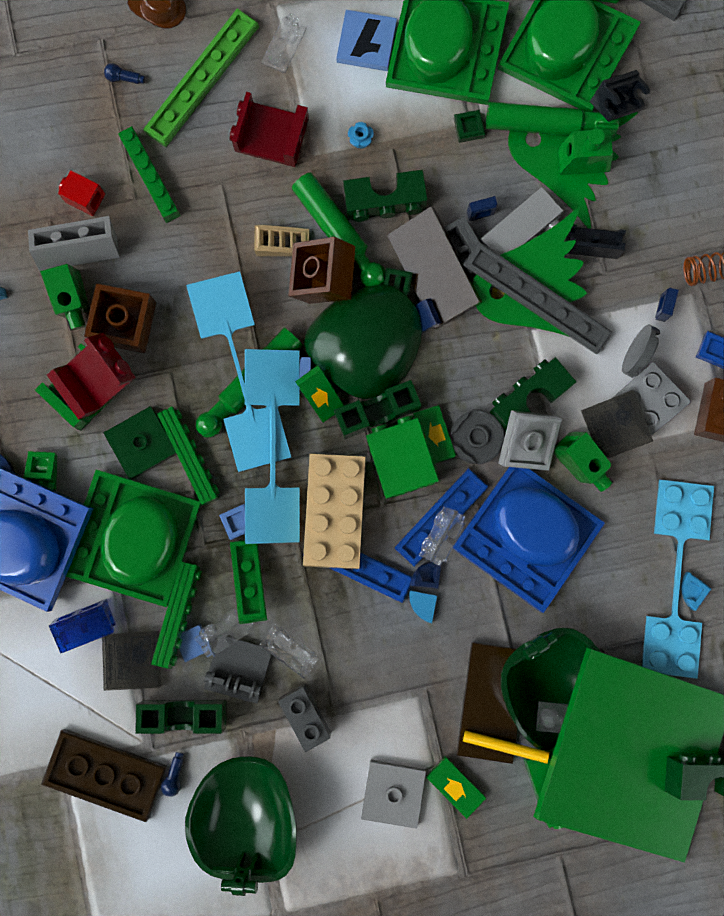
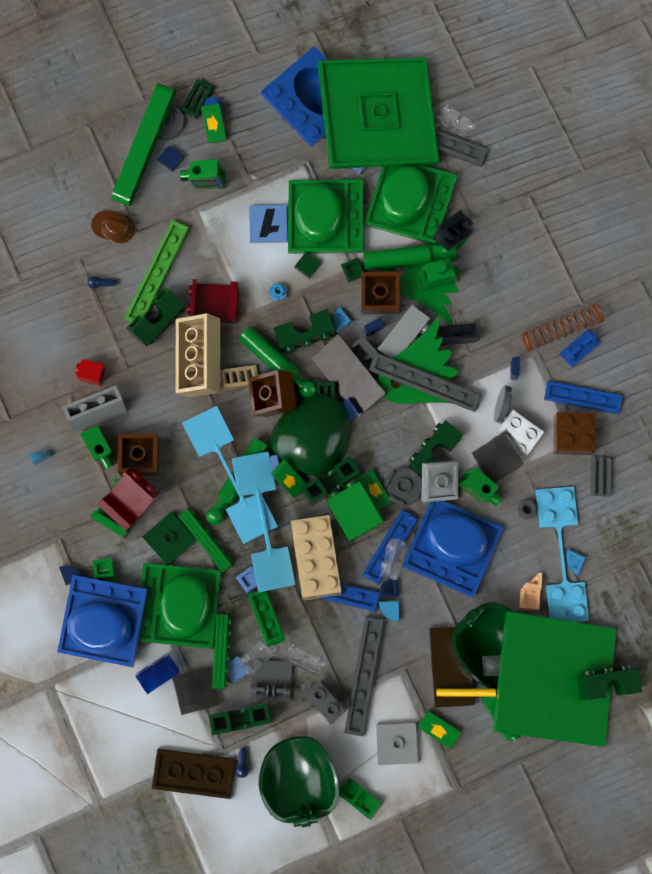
camera: 15 degrees left, 5 degrees down
green piece [118,126,181,223] -> none
none -> dark green arch [126,288,185,346]
none -> tan brick [175,313,220,398]
none -> dark green tile [294,252,320,279]
none -> dark azure tile [333,307,352,334]
none -> green slope [339,777,383,820]
none -> dark grey tile [344,616,384,737]
none -> reddish brown brick [361,272,400,314]
none -> dark grey plate [517,500,537,519]
none -> light nougat slope [519,573,542,612]

